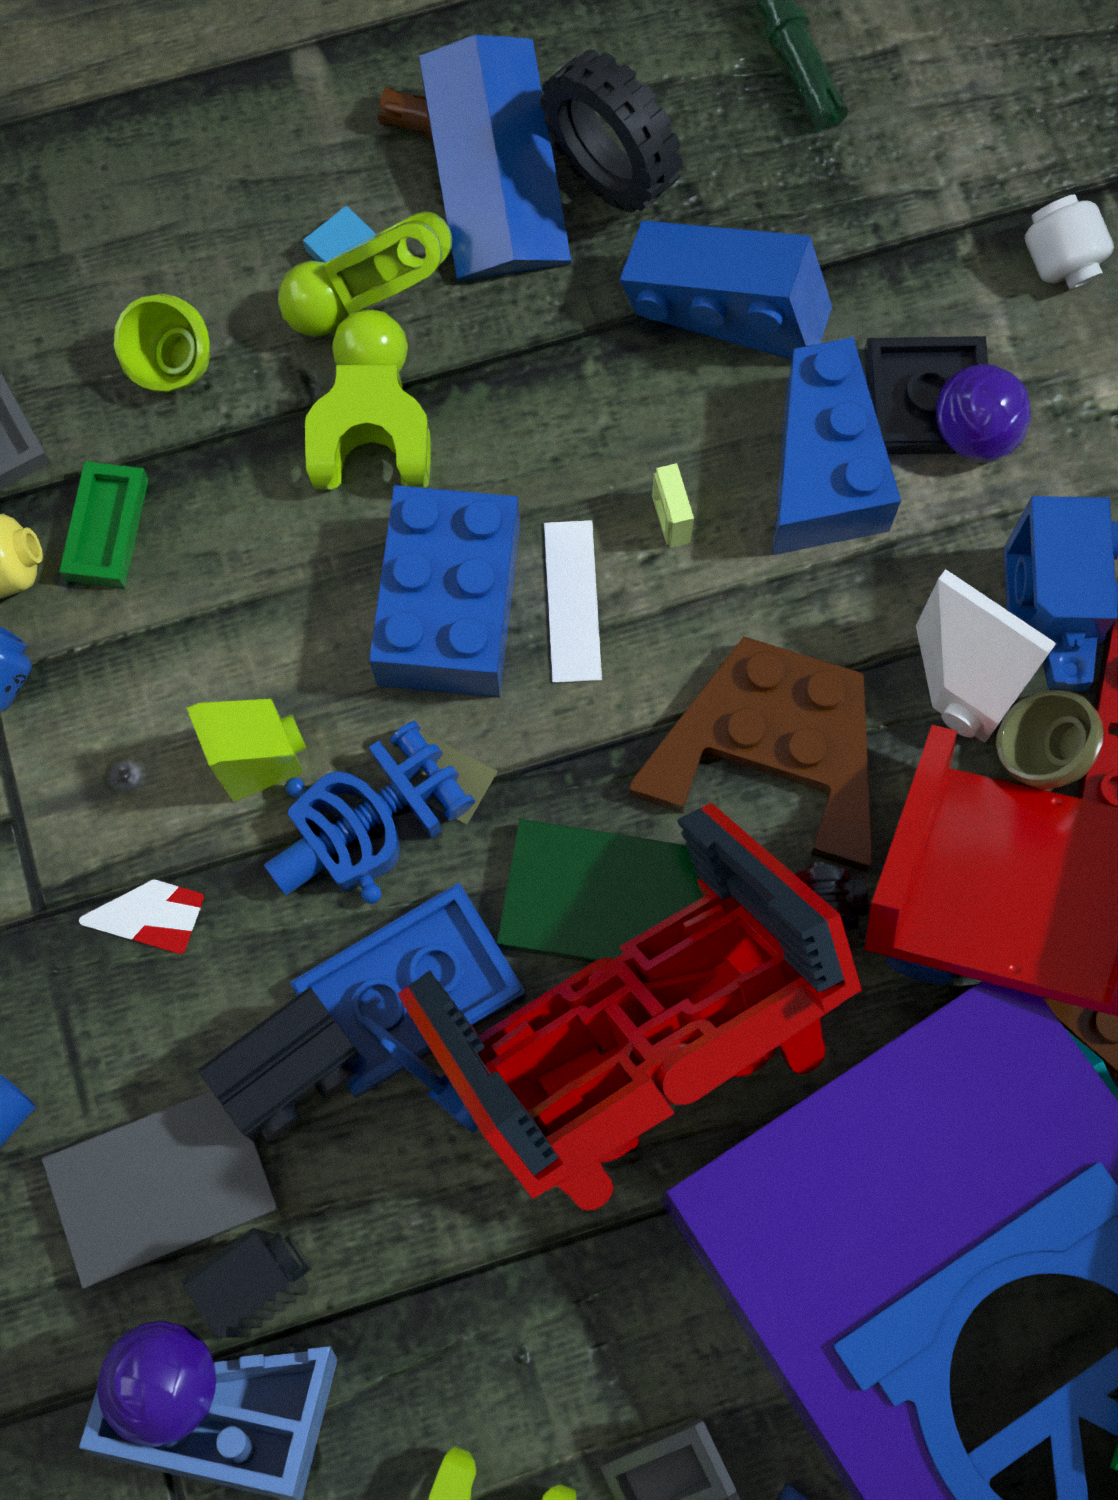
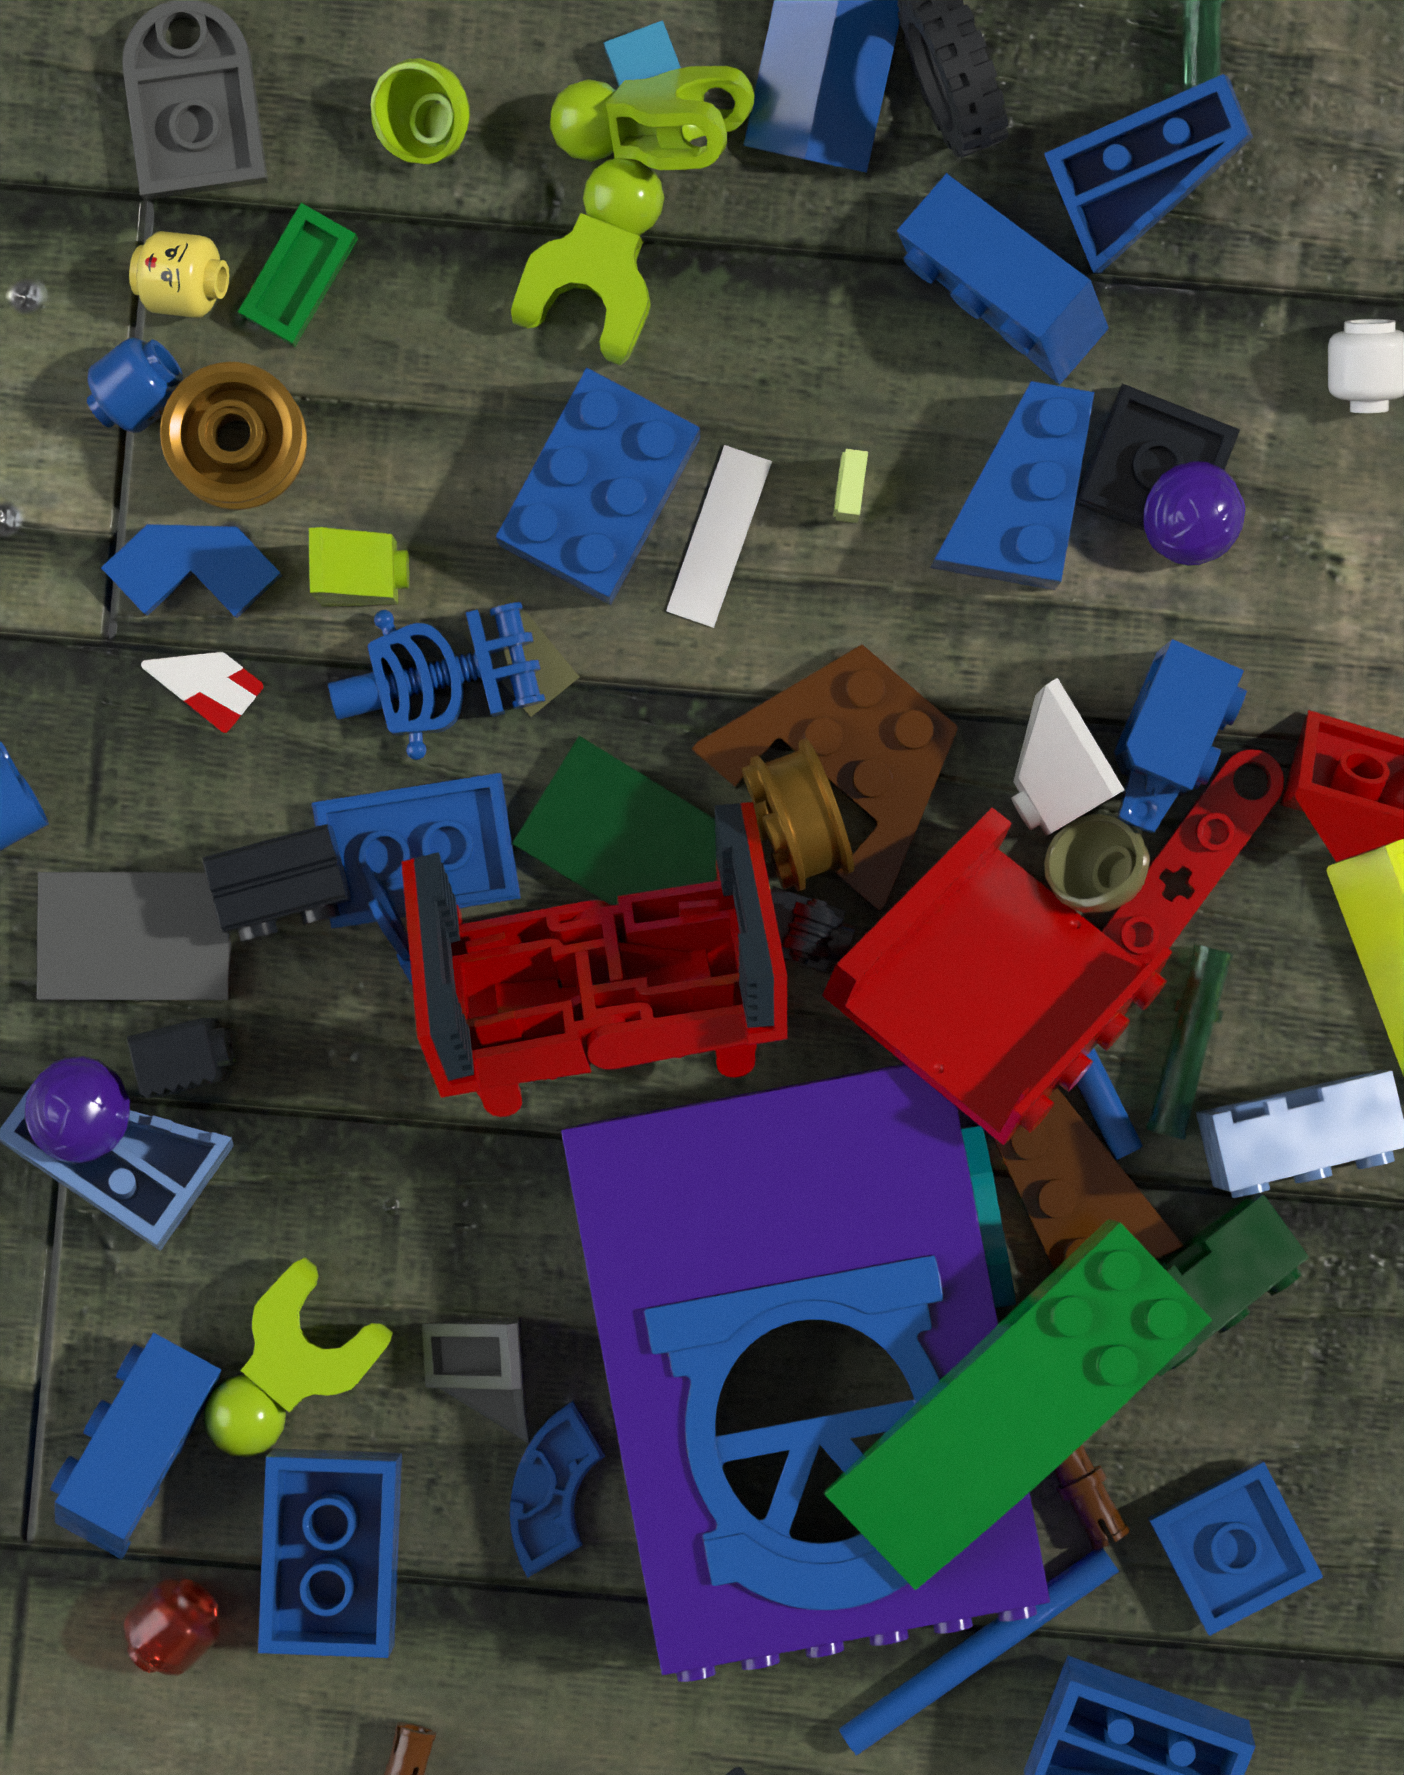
camera: 20 degrees right, 15 degrees up
none -> blue tile [101,524,283,618]
none -> pearl gold wheel [160,362,307,510]
none -> pearl gold wheel [742,738,854,891]
none -> blue wedge [1044,74,1253,273]

